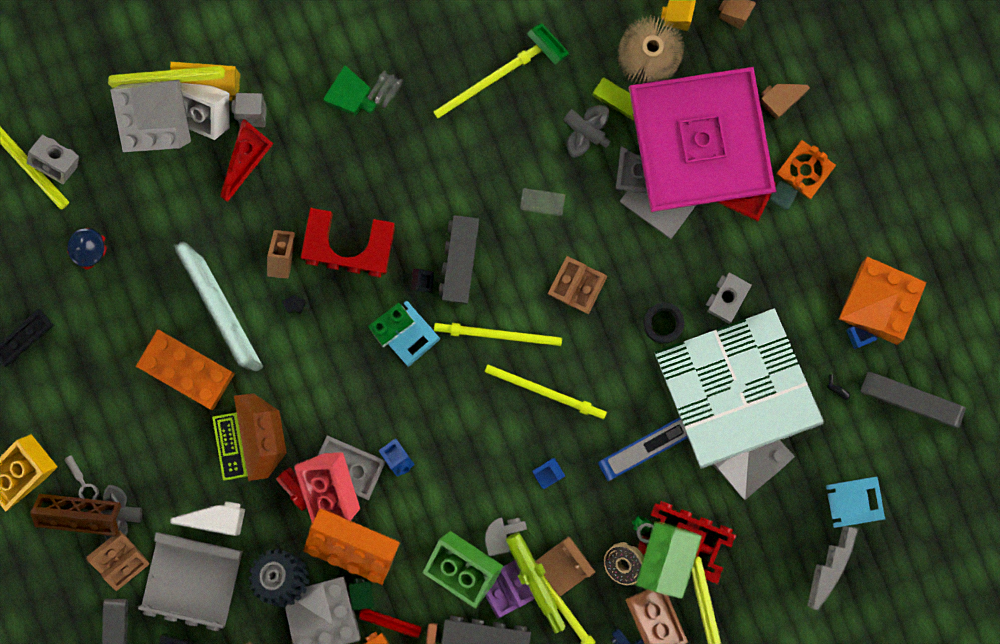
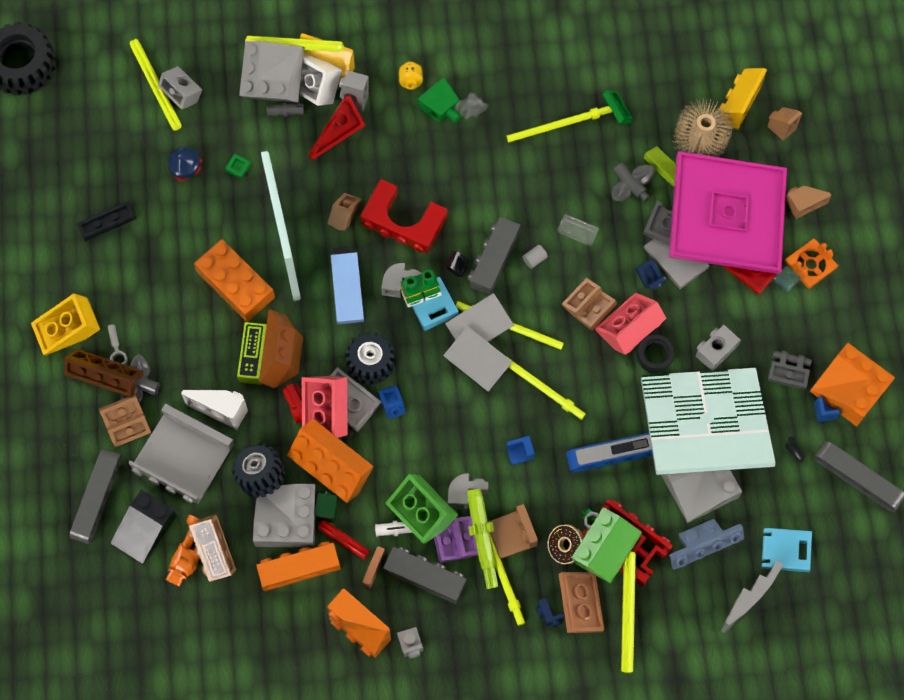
camera: 15 degrees right, 15 degrees down
none -> green plate [225,154,251,180]
none -> dark grey pin [266,102,304,117]
none -> light blue piece [331,252,364,324]
none -> black wheel [346,332,394,385]
none -> white pin [375,520,413,537]
none -> light grey brick [381,263,422,298]
none -> yellow head [399,62,423,90]
none -> light grey tile [443,326,512,392]
none -> light grey tile [445,293,514,342]
none -> light grey piece [522,245,548,269]
none -> coral slope [595,293,666,355]
none -> dark blue bracket [635,259,666,290]
none -> sand blue bracket [670,519,744,570]
none -> dark grey plate [767,350,812,390]

